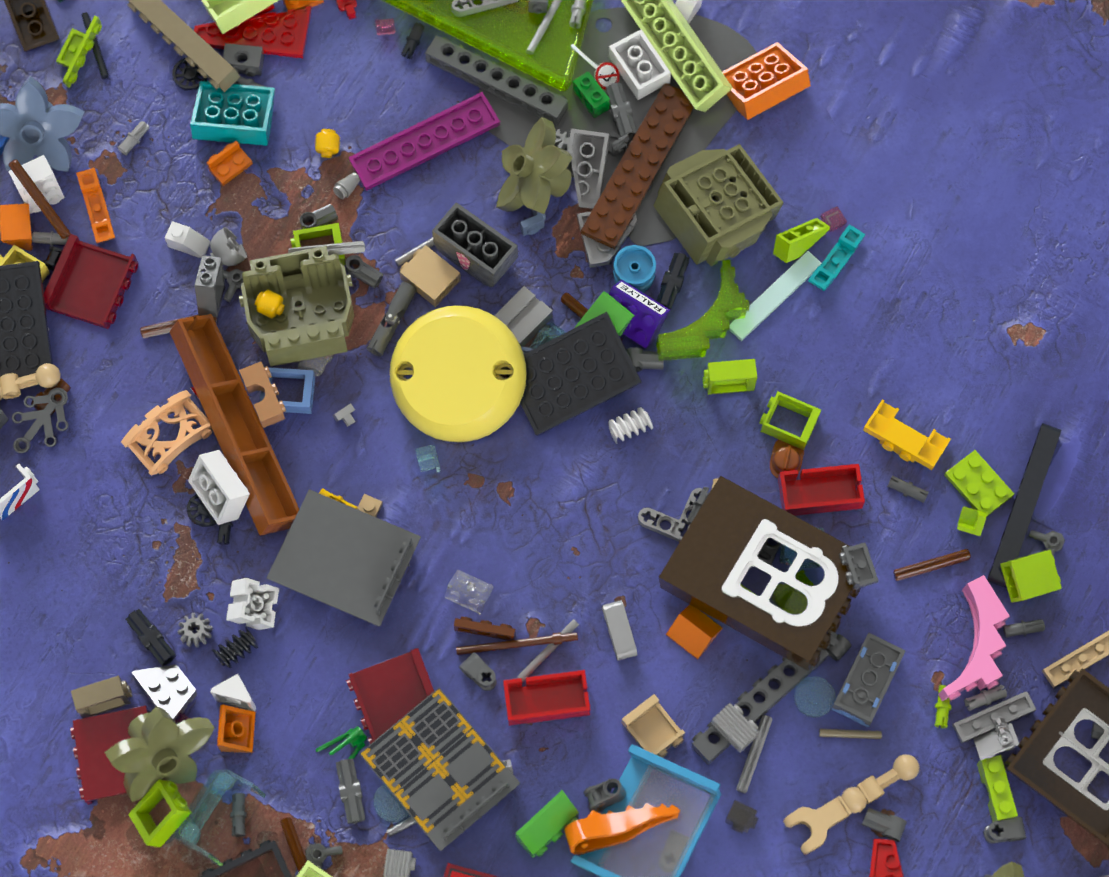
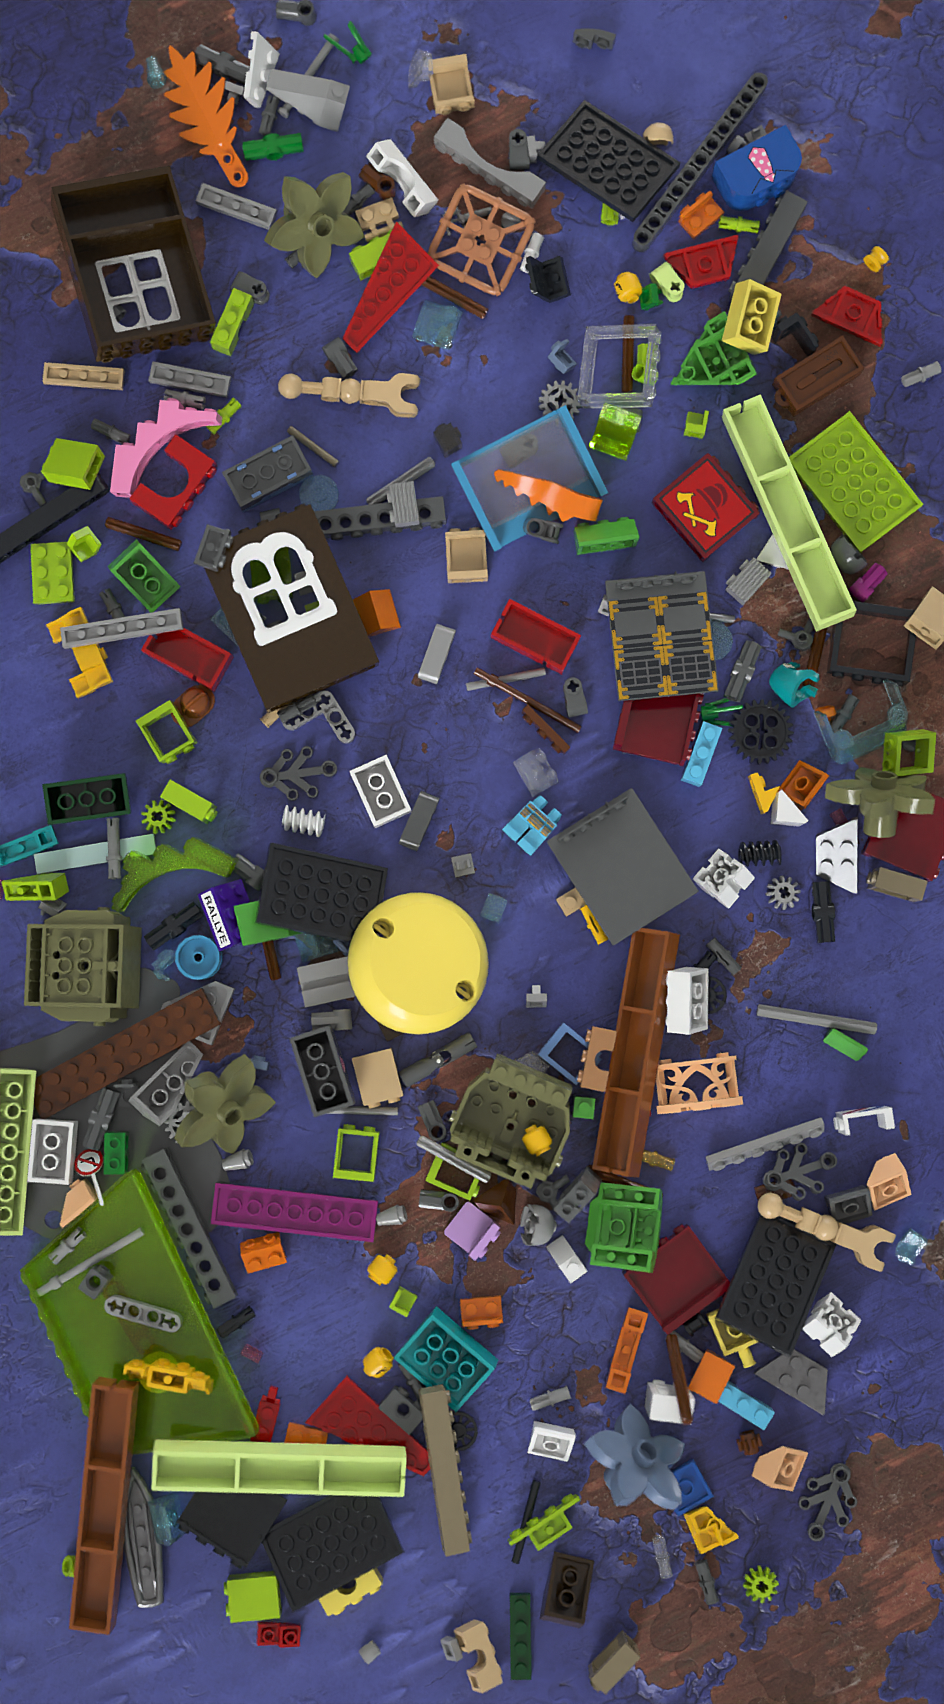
camera: 145 degrees left, 15 degrees up
light grey hinge [973,716,1020,760] -> none
none -> light grey tile [38,899,67,917]
none -> dark green brick [42,773,132,825]
none -> light grey plate [60,608,184,649]
none -> light nougat slope [60,1178,99,1228]
none -> light grey pin [106,818,122,880]
none -> bright green slope [107,539,181,613]
none -> red arch [129,434,217,530]
none -> lime gear [141,800,176,834]
none -> clear light blue bracket [152,949,176,982]
none -> light grey cone [222,1149,254,1171]
none -> orange bracket [240,1232,287,1274]
none -> dark grey plant [260,746,338,801]
none -> light grey piece [311,1009,352,1030]
none -> lime window [333,1124,380,1182]
none -> white brick [349,755,412,828]
none -> yellow head [363,1347,393,1378]
none -> lime panel [389,1286,418,1317]
none -> dark grey beam [399,790,440,852]
none -> lavender bracket [444,1202,501,1260]
none -> light grey tile [451,853,475,878]
none -> reddish brown slope [474,1178,516,1225]
none -> medium azure hips [502,795,562,856]
none -> white slope [528,1421,575,1462]
none -> bright green brick [572,1096,595,1119]
none -> bright green slope [585,1182,662,1273]
none -> clear yellow pin [642,1149,675,1171]
none -> medium azure arch [681,721,722,787]
none -> dark grey pin [706,937,742,976]
none -> light grey plate [706,1117,824,1171]
none -> black gear [727,699,794,765]
none -> yellow slope [748,772,780,814]
none -> light grey axle [757,1004,877,1035]
none -> teal piece [769,662,819,708]
none -> orange tile [815,705,836,726]
none -> bright green slope [823,1028,868,1061]

